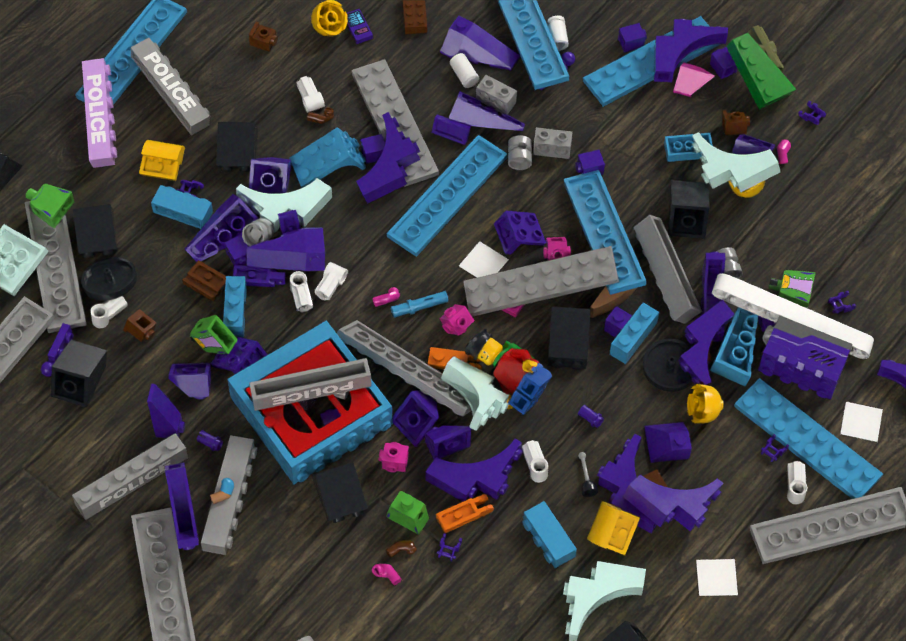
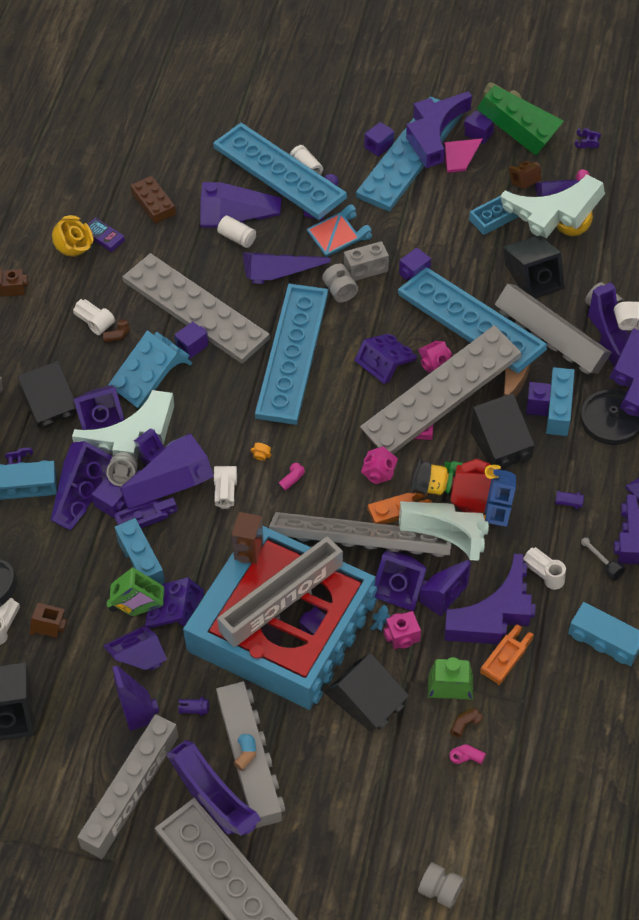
camera: 25 degrees left, 5 degrees down
reddish brown plate [182,260,226,302] -> none
white piece [290,271,313,312] -> none
dark purple arch [356,112,420,203] -> none
dark azure pin [391,291,448,318] -> none
dark purple tile [431,115,471,145] -> none
dark purple piece [437,533,462,562] -> none
white sticker [459,242,509,278] -> none
light grey brick [476,75,517,115] -> none
none -> reddish brown brick [232,512,264,564]
none -> light orange plate [250,443,271,461]
none -> flag [307,205,372,257]
none -> dark azure plant [370,605,390,631]

